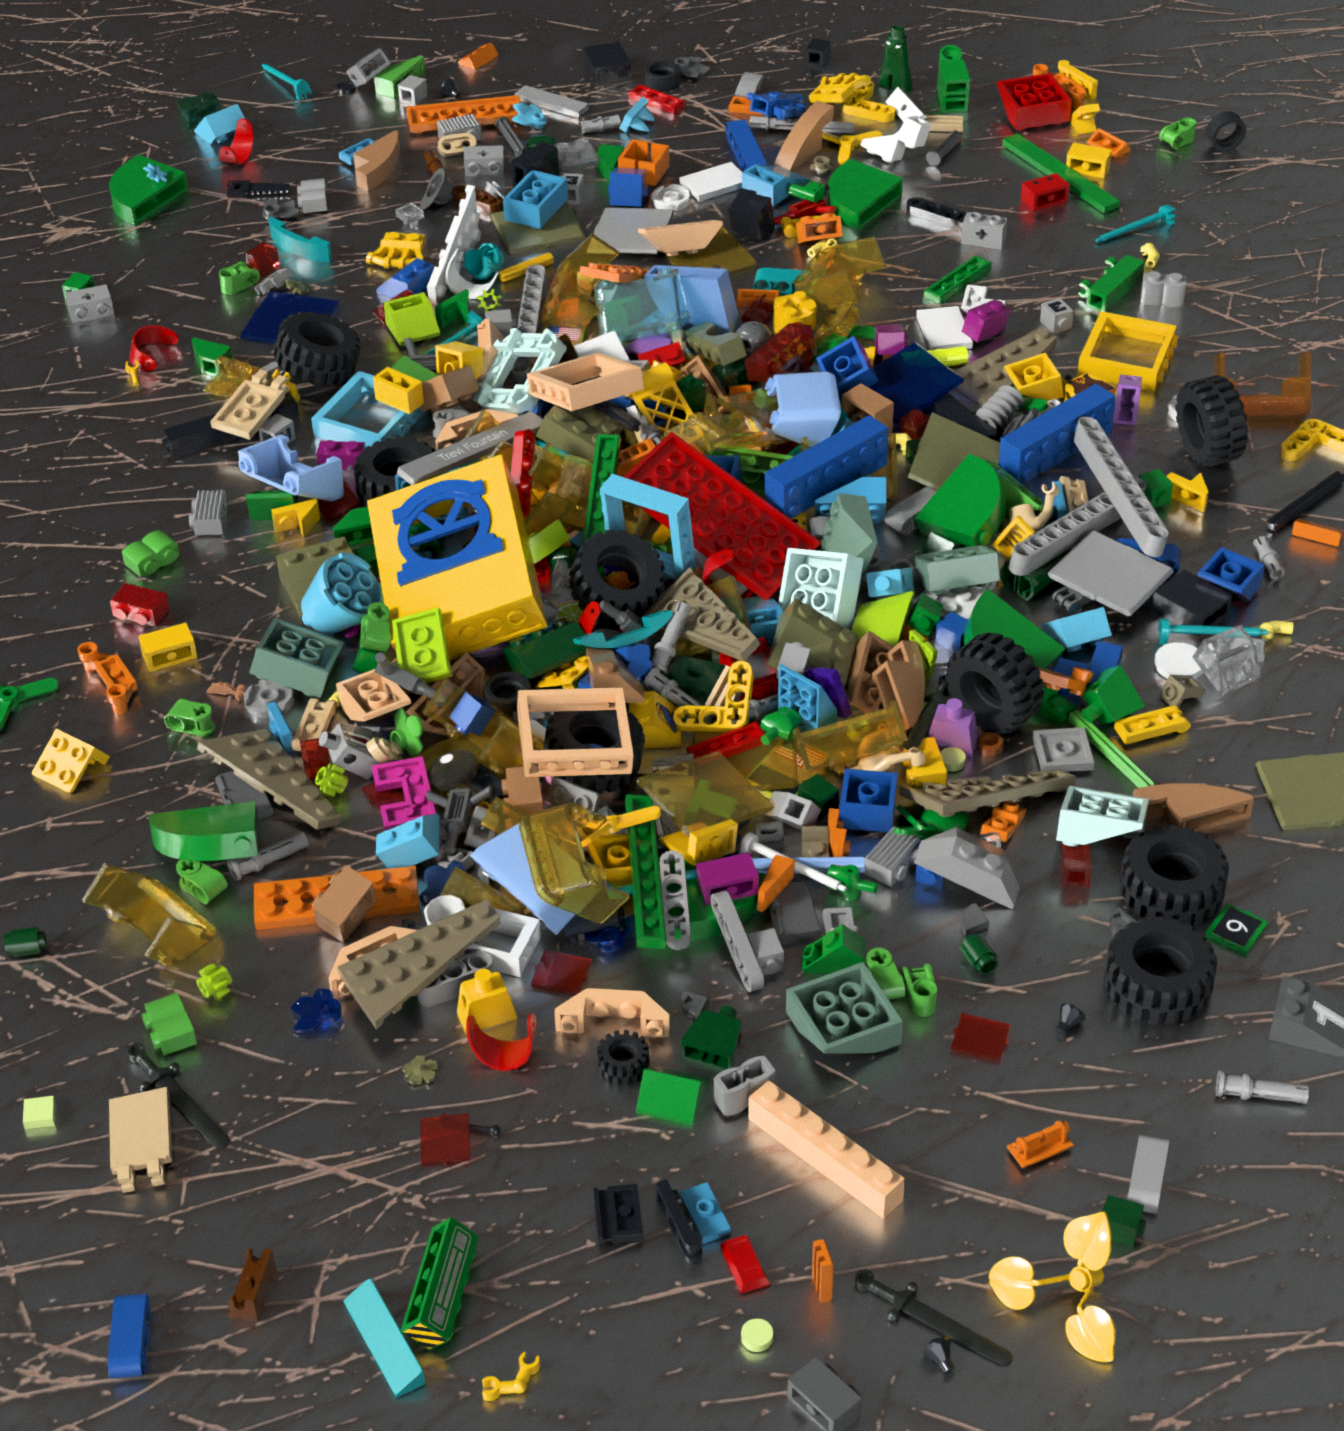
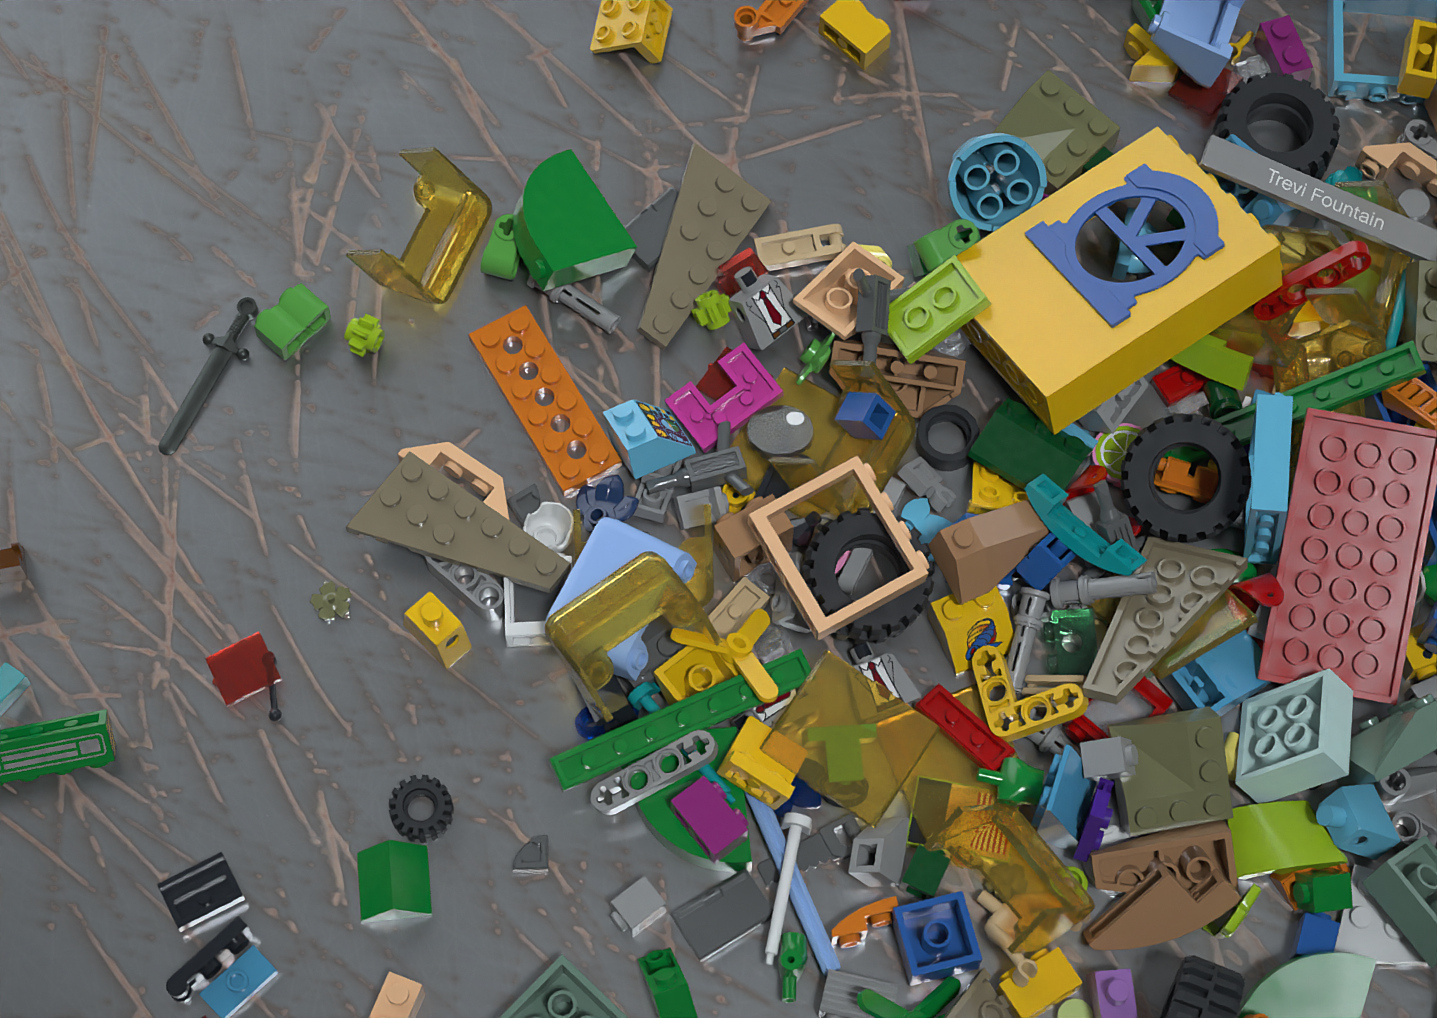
camera: 65 degrees right, 25 degrees up
dark green brick [4,926,47,957] -> none
yellowish green tile [23,1096,56,1130] -> none
tan tile [109,1087,173,1193] -> none
bright green piece [164,699,216,737] -> none
nougat piece [207,681,247,701] -> none
light grey tile [244,680,294,718] -> none
sand green slope [249,618,344,698] -> none
dark azure plate [267,702,294,753] -> none
clear blue plate [291,988,342,1033] -> none
medium nougat brick [313,865,377,943] -> none
green slope [333,506,374,546] -> none
tan plate [366,736,403,764] -> none
red piece [466,1013,537,1071] -> none
clear red piece [531,950,591,996] -> none
light nougat slope [555,988,670,1038] -> none
dark green torso [681,1006,742,1071] -> none
light grey beam [711,891,764,992] -> none
light grey brick [714,1056,775,1115] -> none
orange slope [757,855,795,912] -> none
dark tan bracket [802,826,829,857] -> none
light grey bracket [822,907,859,934] -> none
pearl dark grey sword [903,675,952,750] -> none

